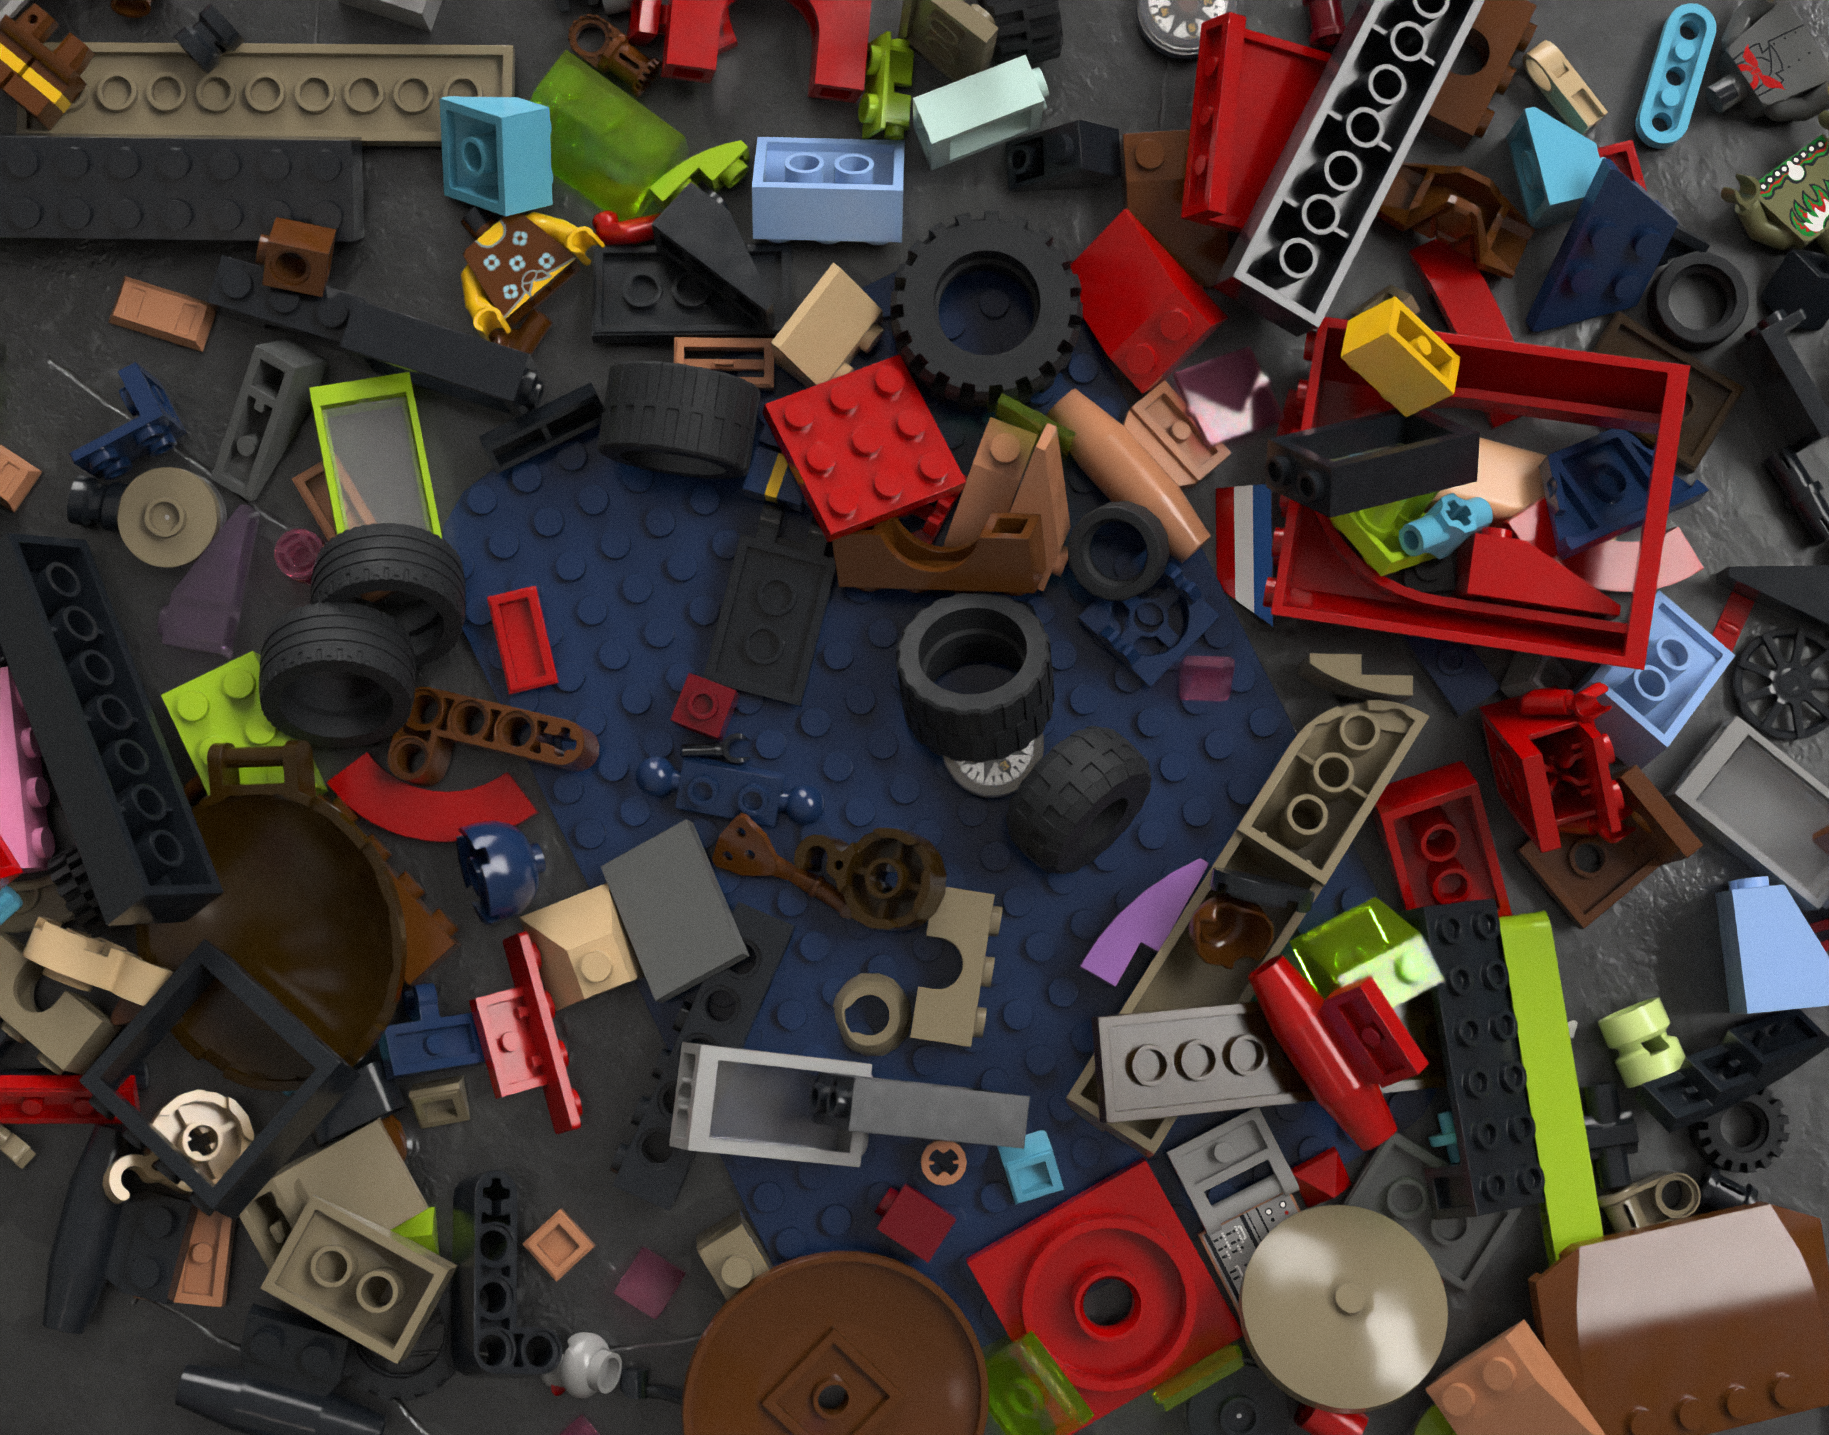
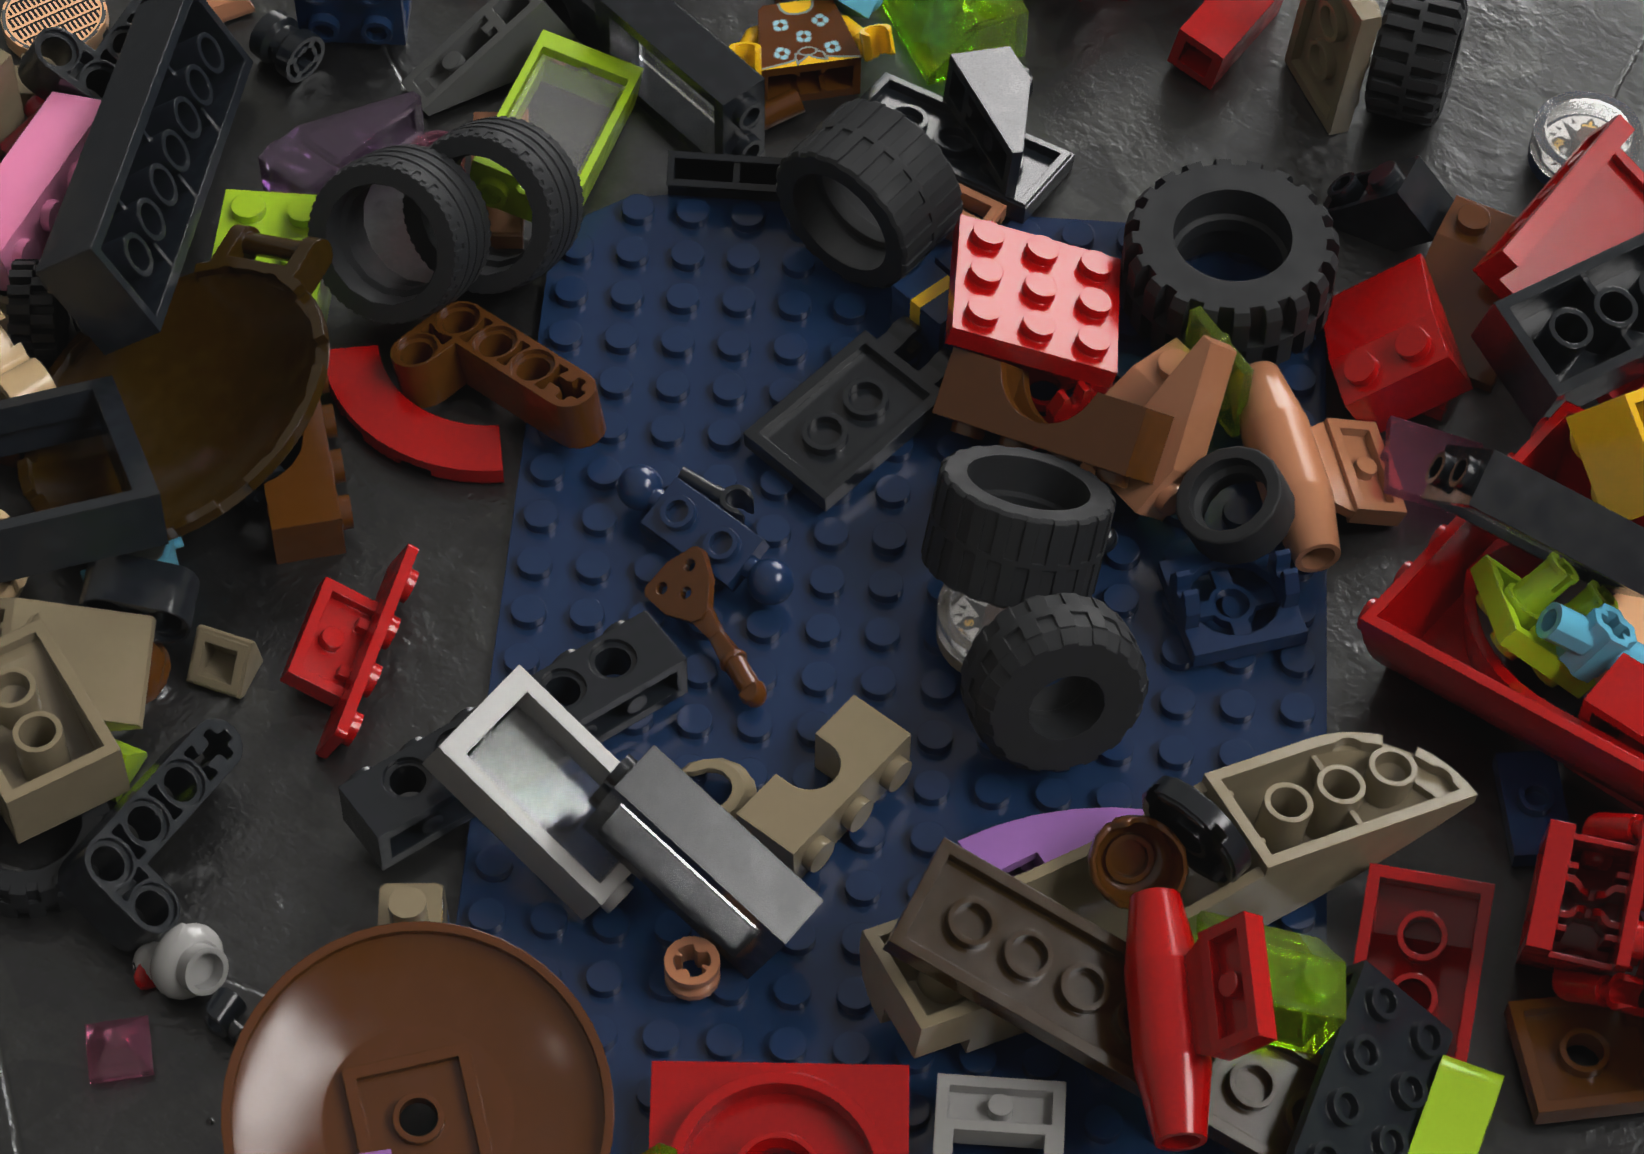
camera: 30 degrees right, 30 degrees down
dark tan piece [117,467,227,569] -> none
dark blue plate [379,983,485,1080] -> none
dark blue cylinder [456,820,546,925] -> none
red tile [487,585,559,695] -> none
tan slope [519,883,645,1012] -> none
nougat tile [523,1208,596,1282] -> none
red arm [592,210,661,245] -> none
dark grey tile [600,819,749,1003] -> none
clear pink slope [613,1246,686,1320] -> none
lime slope [649,140,750,211] -> none
dark red brick [670,673,740,742] -> none
light blue slope [752,137,905,245] -> none
tan slope [771,263,885,388] -> none
dark brown piece [794,827,947,932] -> none
lime hinge [858,31,914,140] -> none
dark red brick [874,1183,957,1263] -> none
light aqua window [913,55,1049,171] -> none
medium azure slope [997,1130,1064,1205] -> none
clear pink slope [1179,656,1235,701] -> none
sticker [1216,484,1273,626] -> none
dark tan slope [1298,653,1413,704] -> none

